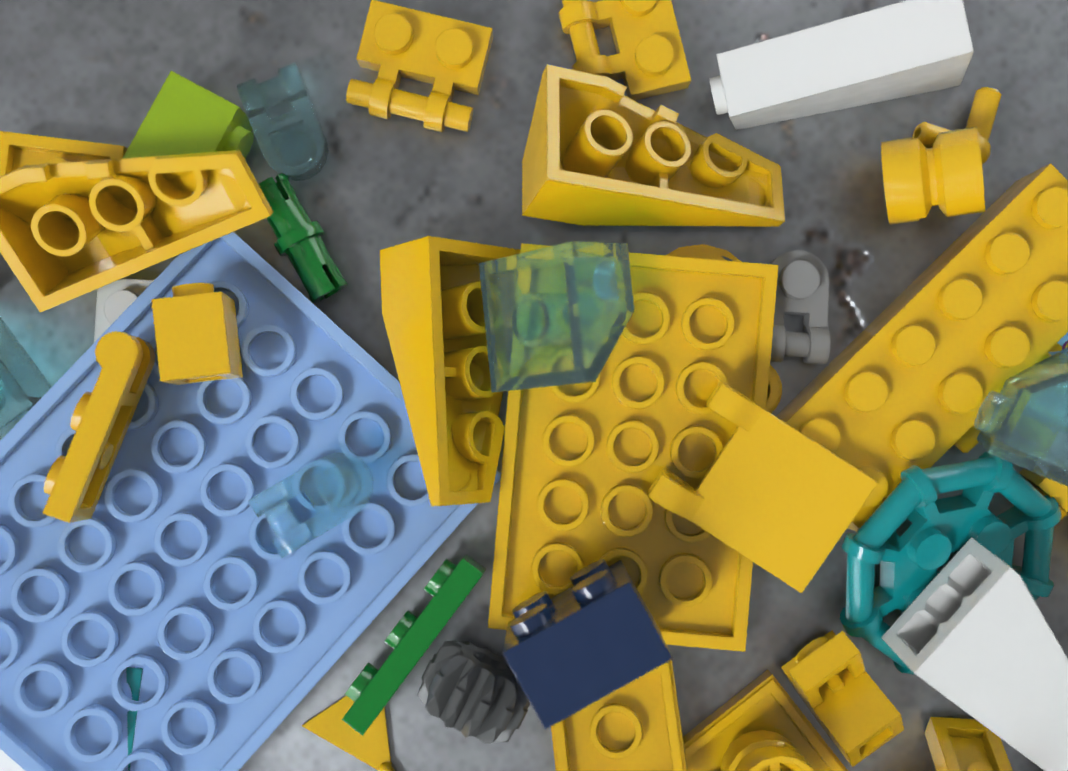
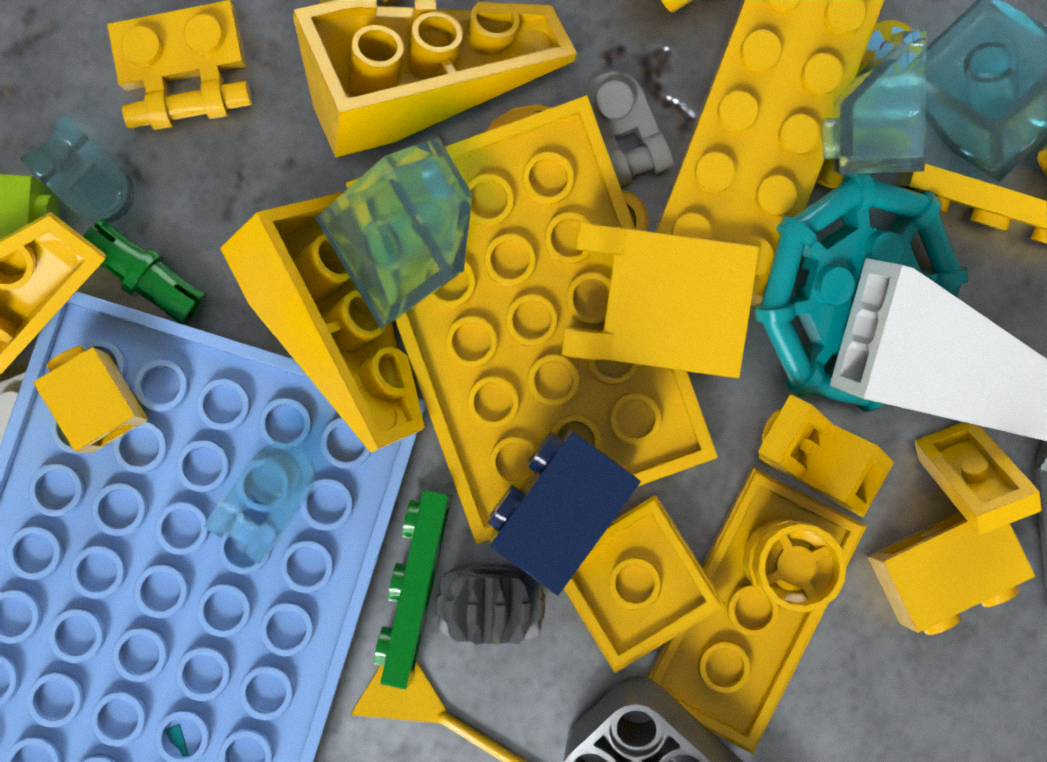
camera: 25 degrees left, 0 degrees up
yellow plate [43,331,156,523] -> none

